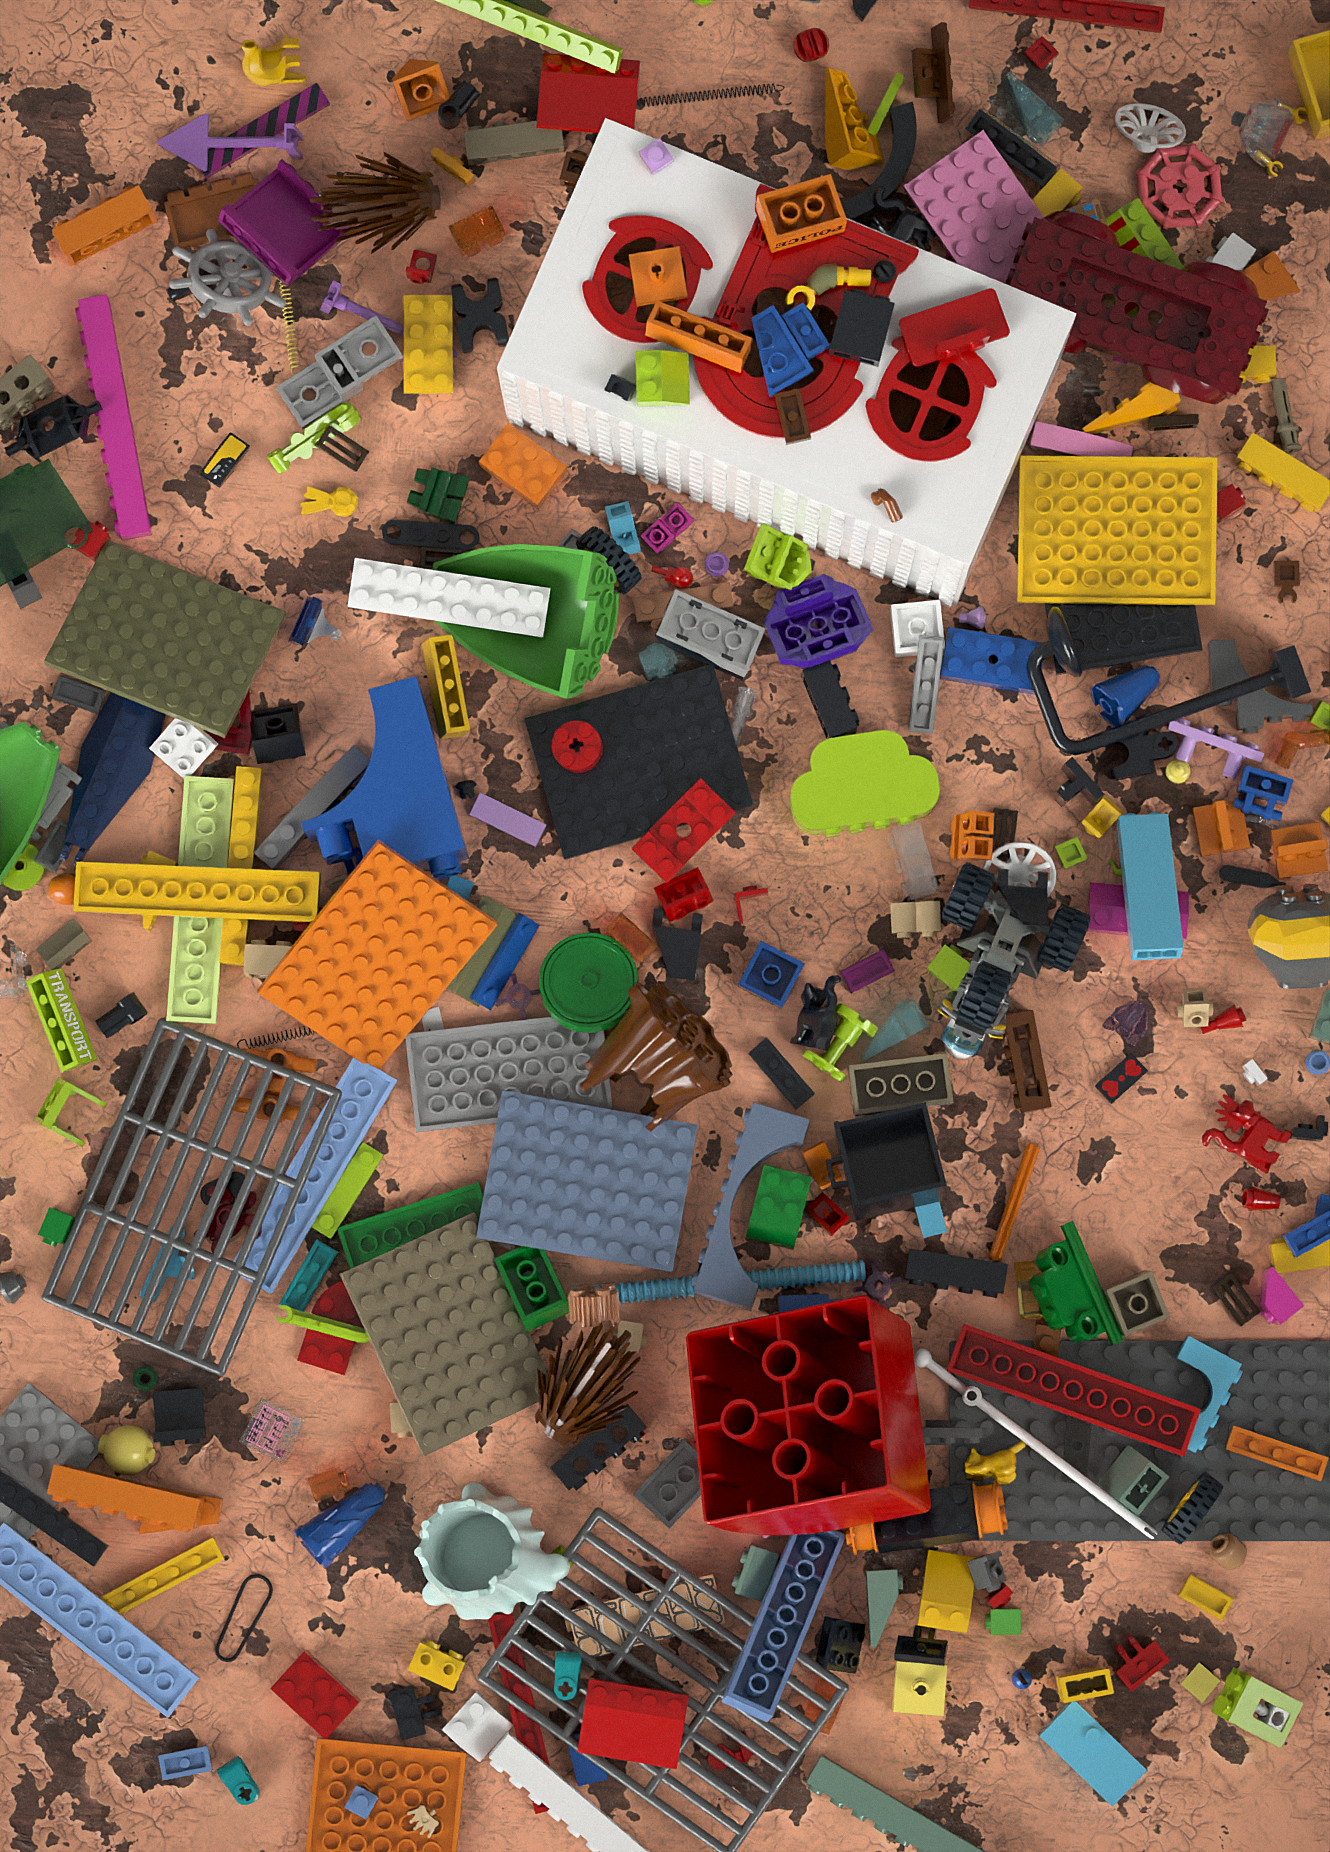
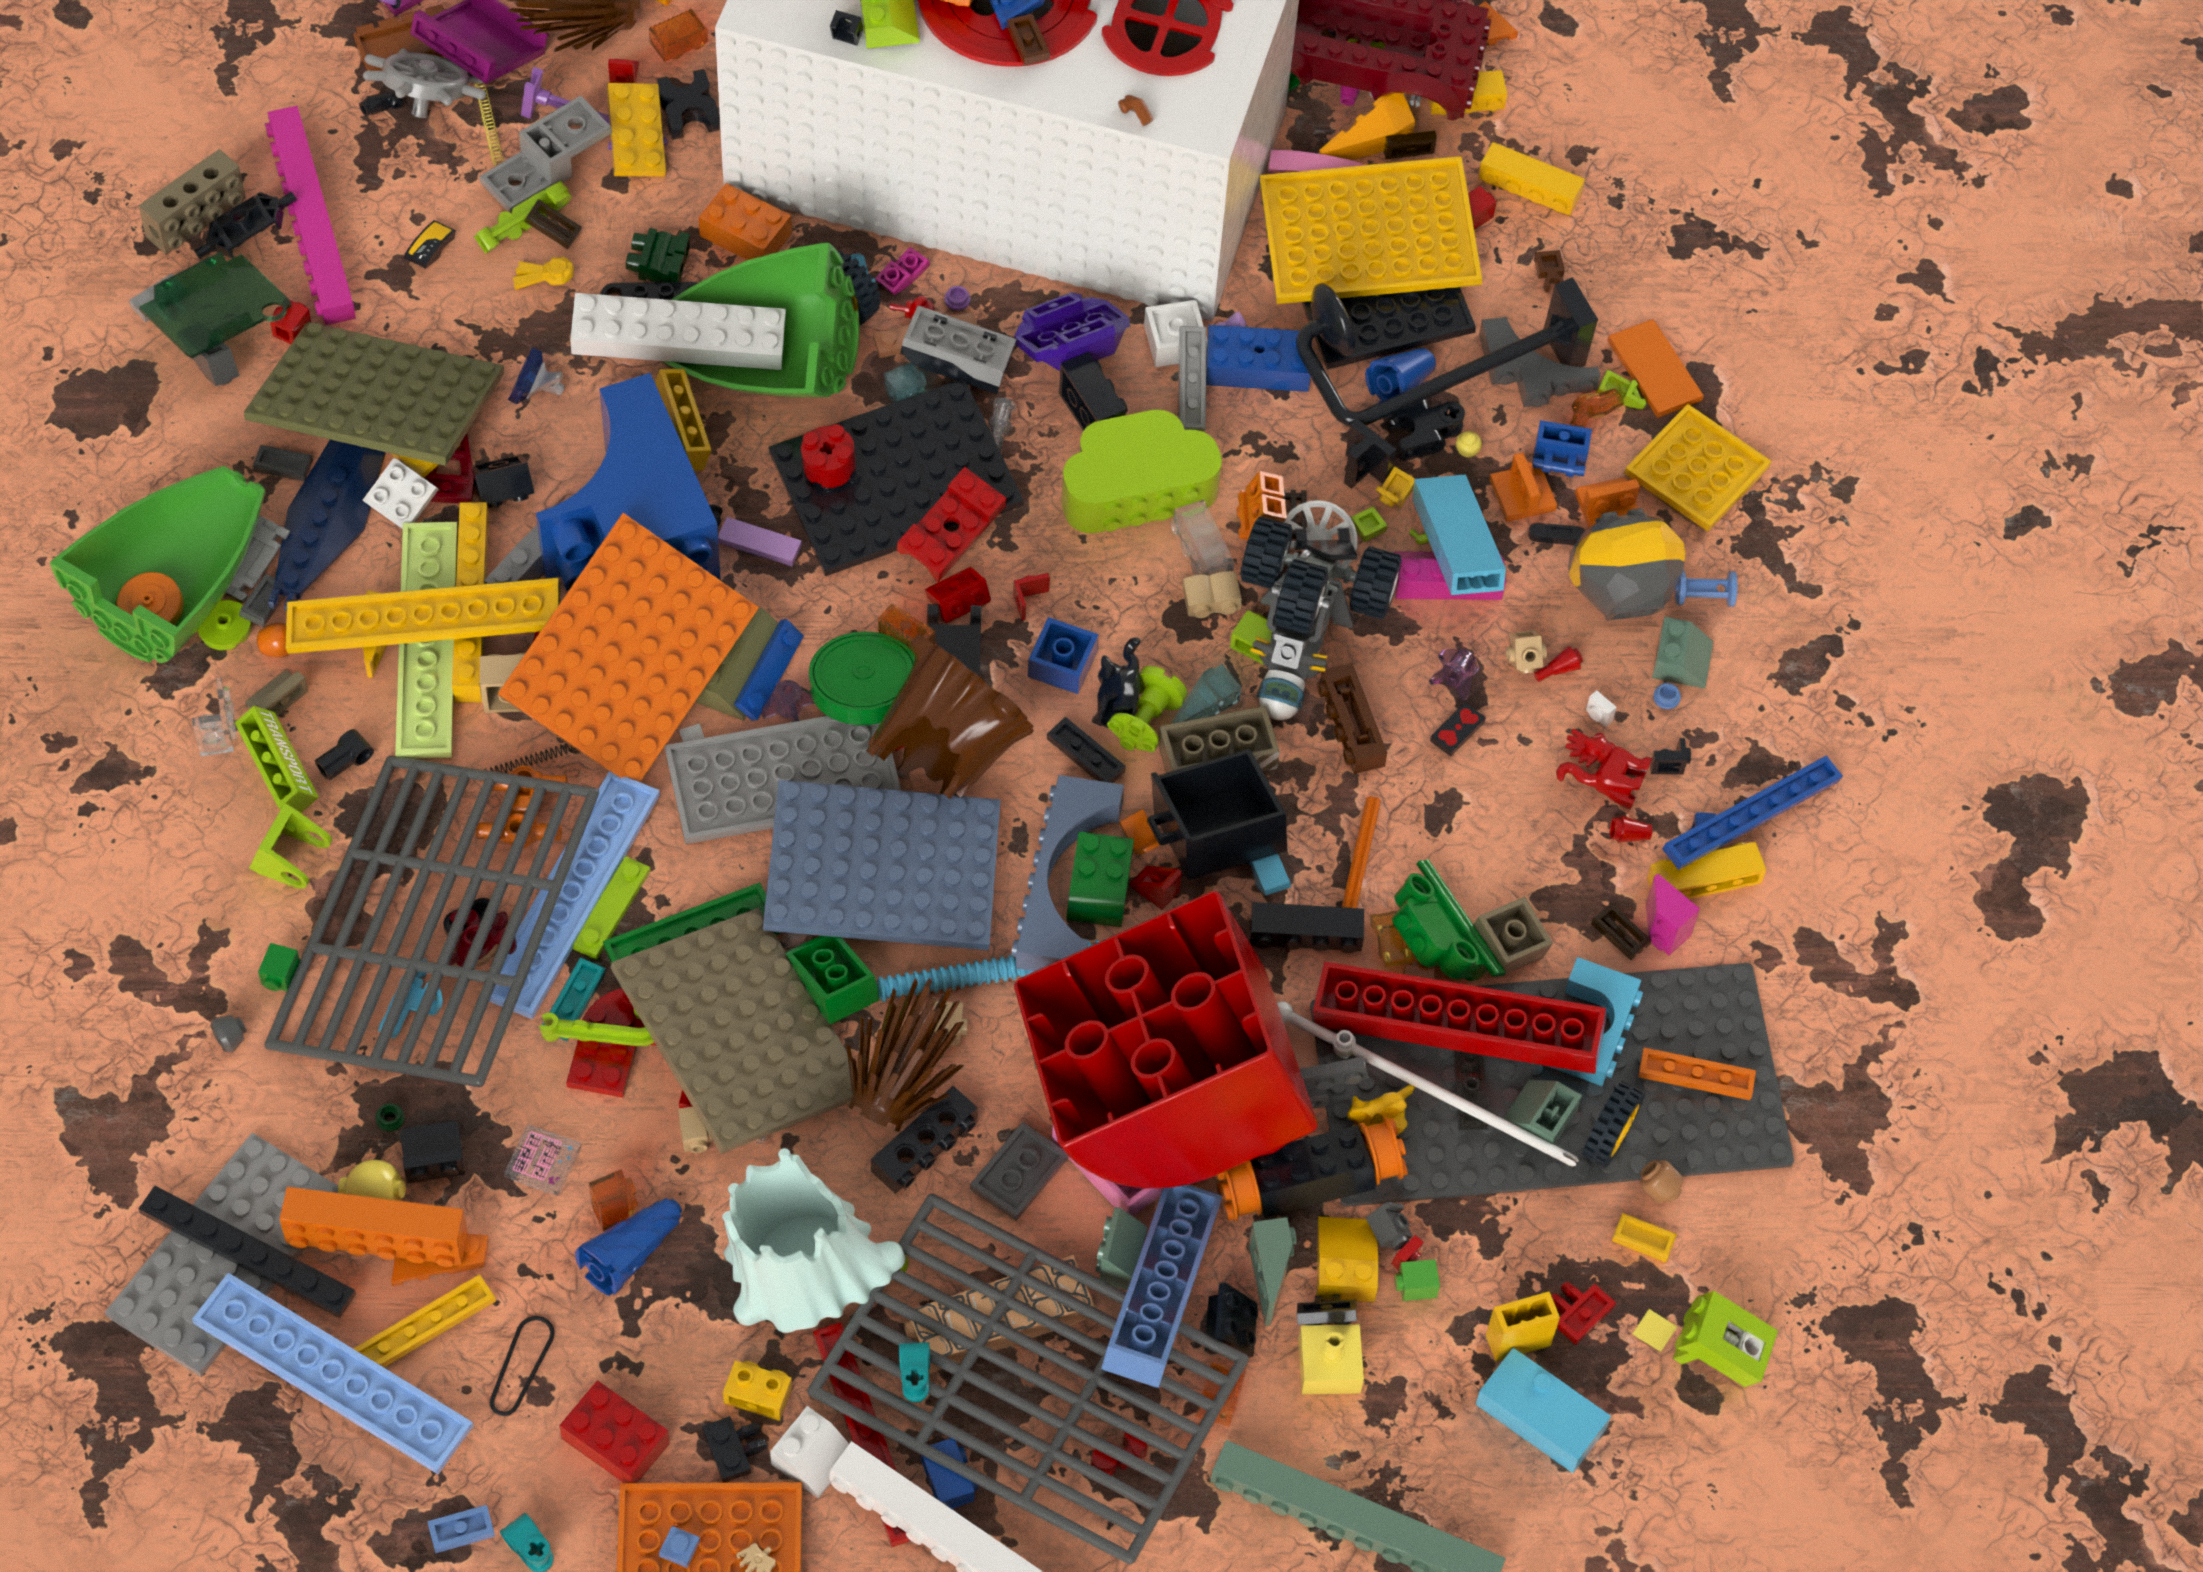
camera: 15 degrees left, 25 degrees down
orange brick [52,185,157,266] -> none
nougat brick [568,1284,620,1327] -> none
red slope [578,1677,689,1769] -> none
lime piece [744,524,811,590] -> none
magenta tile [840,949,895,994] -> none
blue hinge [1012,1669,1032,1689] -> none
lavender plate [1167,718,1264,779] -> none
clear hand [1245,815,1283,829] -> none
dark tan pin [1270,378,1302,454] -> none

